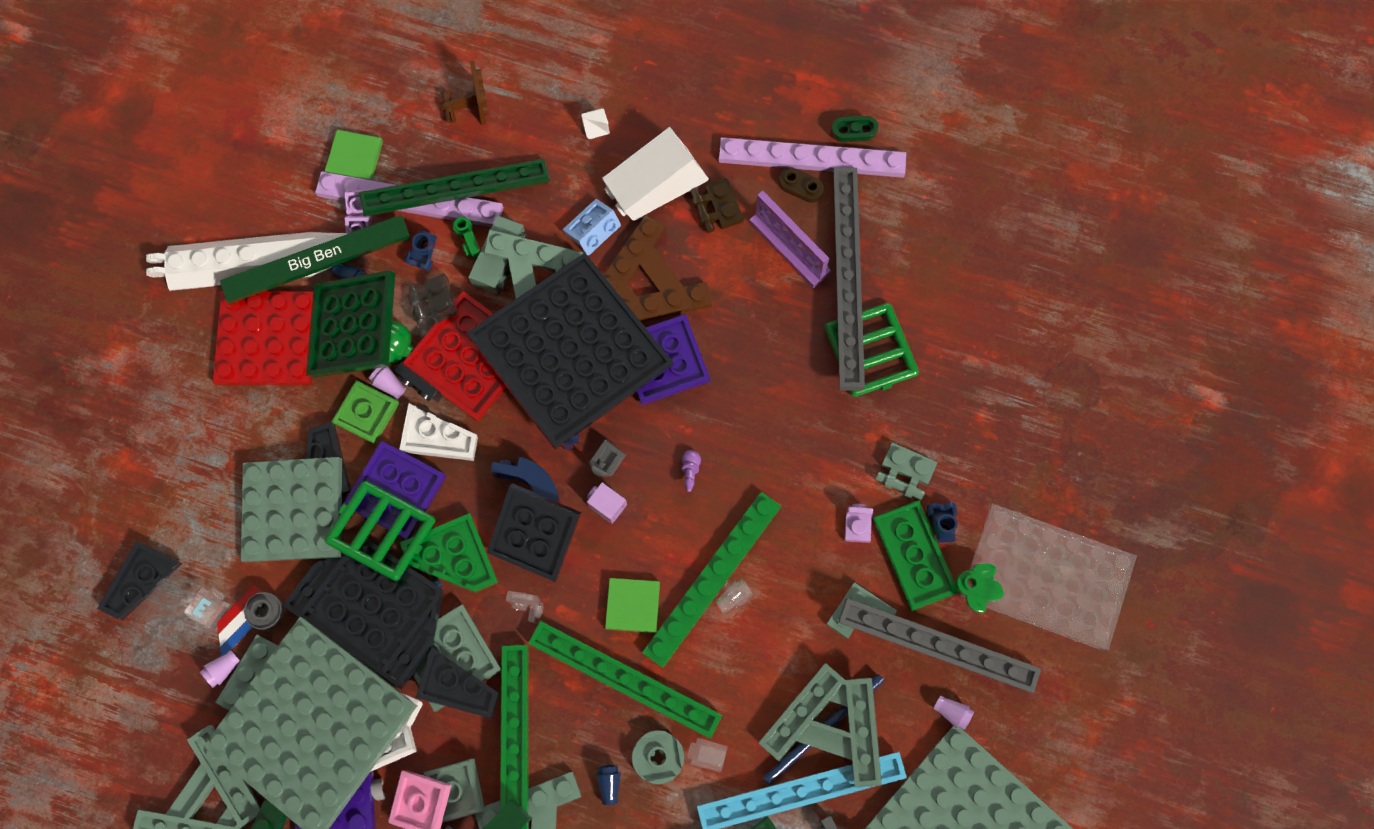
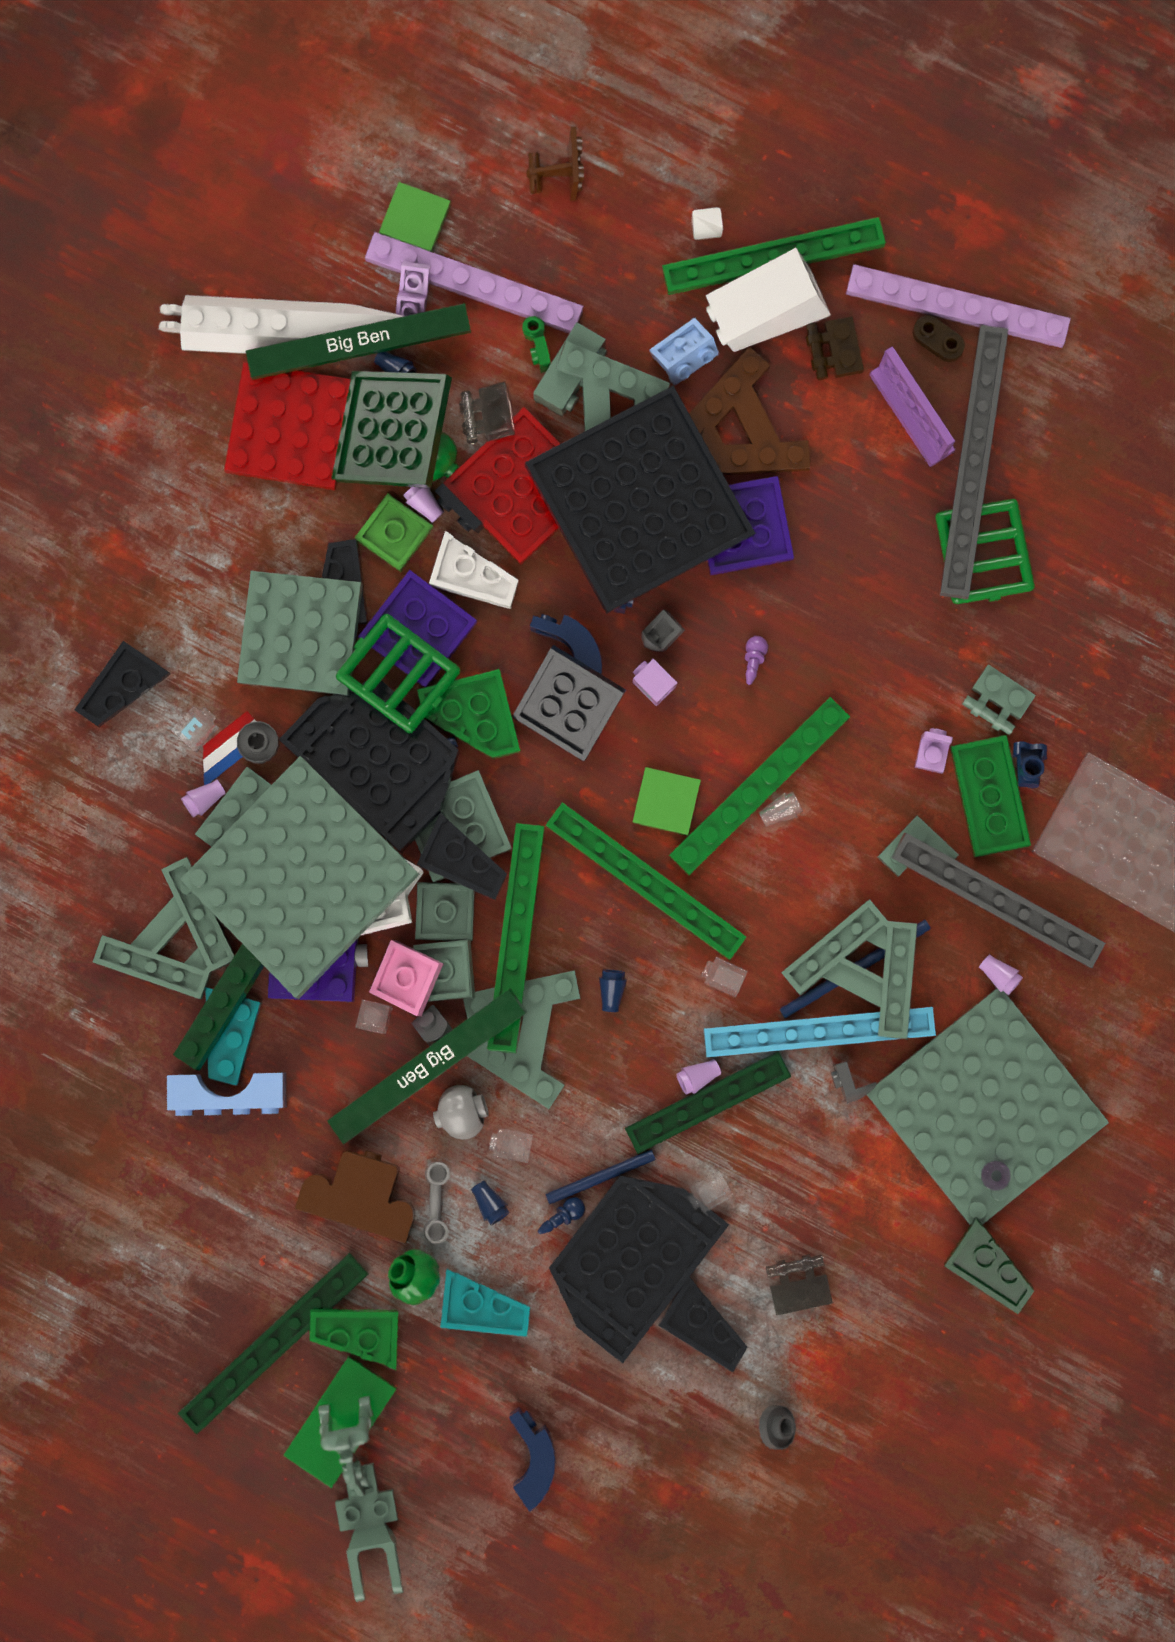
camera: 10 degrees right, 10 degrees up
dark green tile [359,159,550,217] -> none
dark blue plate [403,230,437,272] -> none
clear bracket [506,591,543,623] -> none
sand green plate [632,731,684,785] -> none
dark green plate [831,116,879,142] -> none
green plate [956,563,1004,613] -> none
none -> sand green tile [415,882,475,941]
none -> green plate [662,217,886,295]

